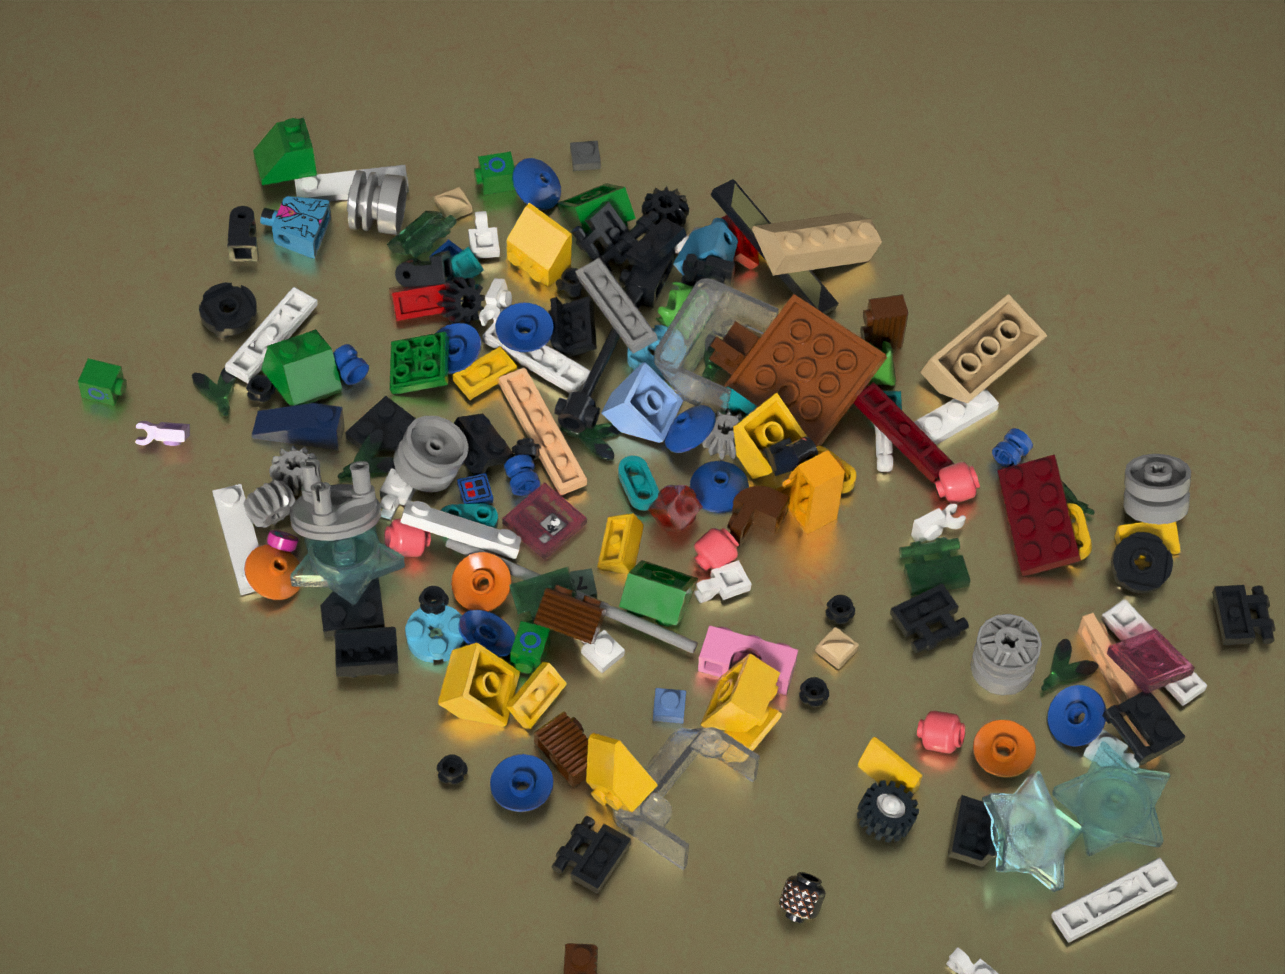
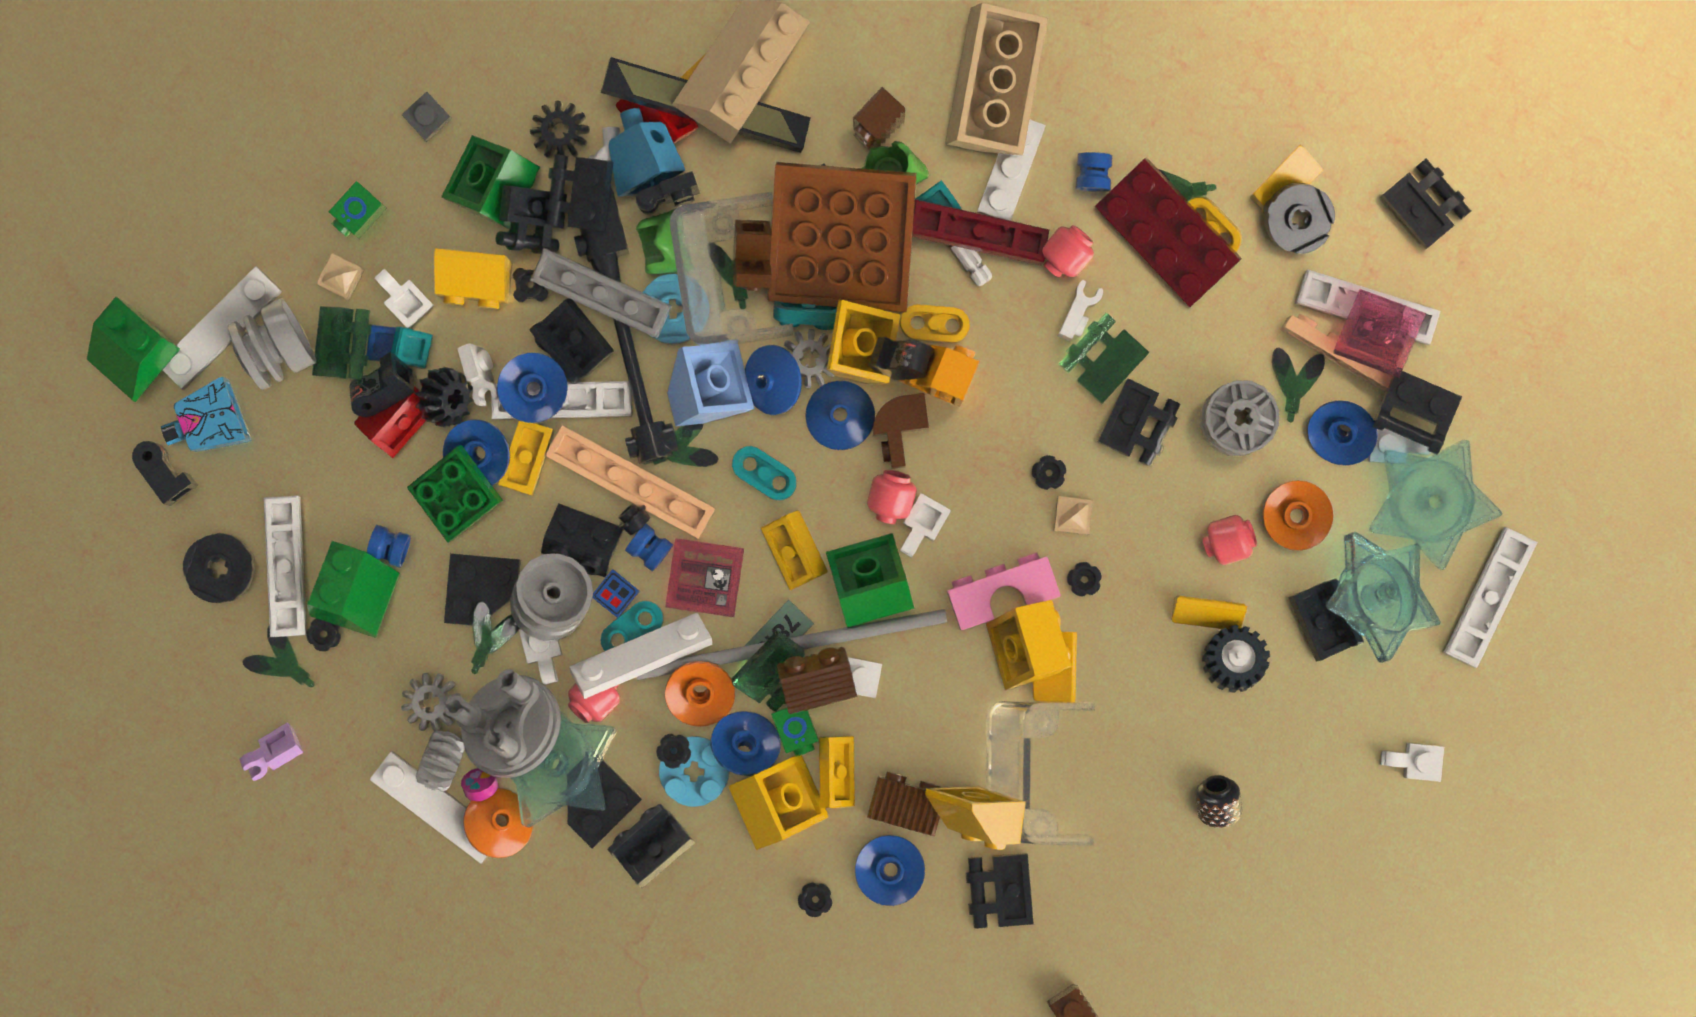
camera: 30 degrees left, 30 degrees up
green brick [78,358,127,406] -> none
dark blue slope [252,403,344,451] -> none
blue dish [512,158,561,210] -> none
clear red brick [648,485,703,531] -> none
medium blue plate [653,688,686,724] -> none
light grey wheel [1123,454,1191,525] -> none

